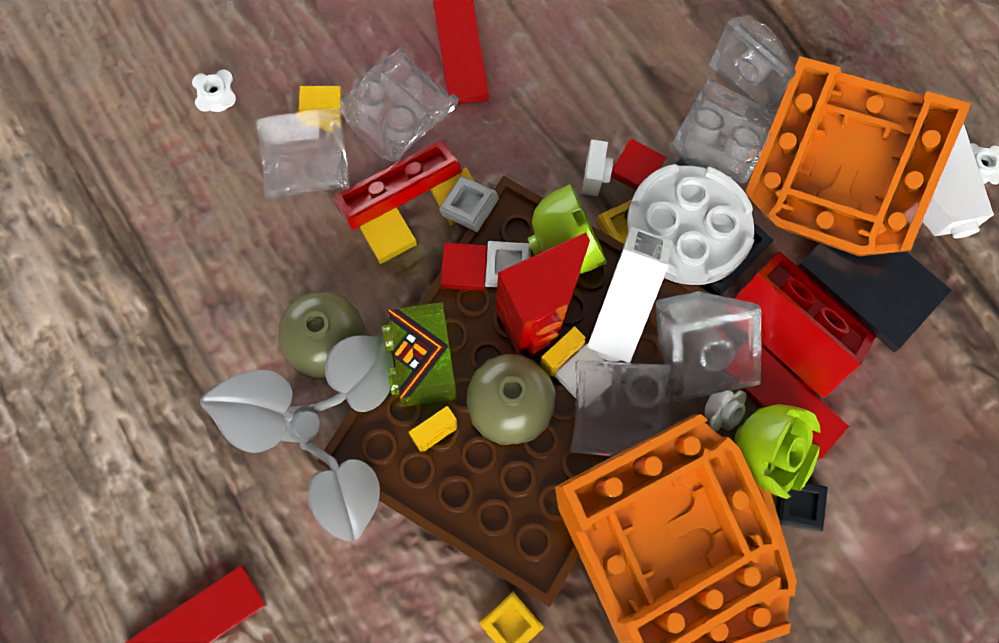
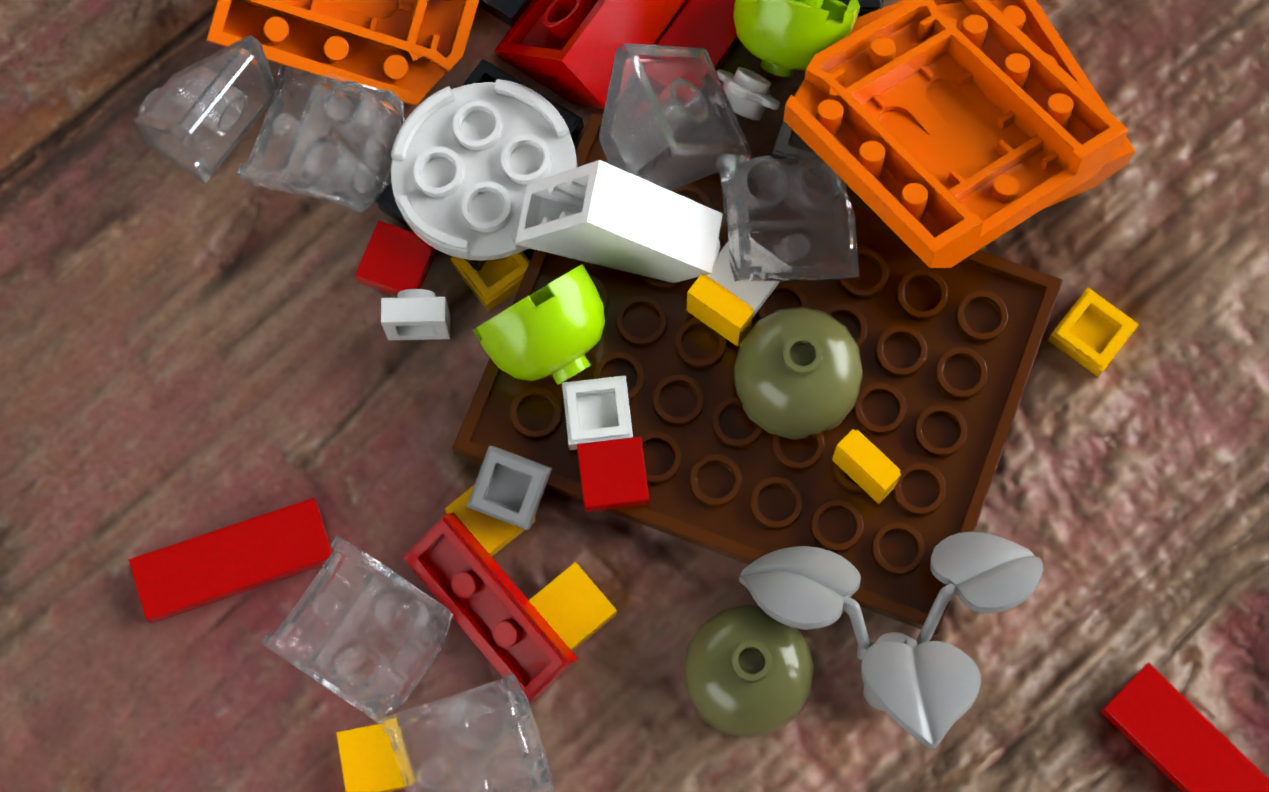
camera: 95 degrees left, 0 degrees up
brick [382,302,457,407] -> none
red slope [496,233,590,357] -> none

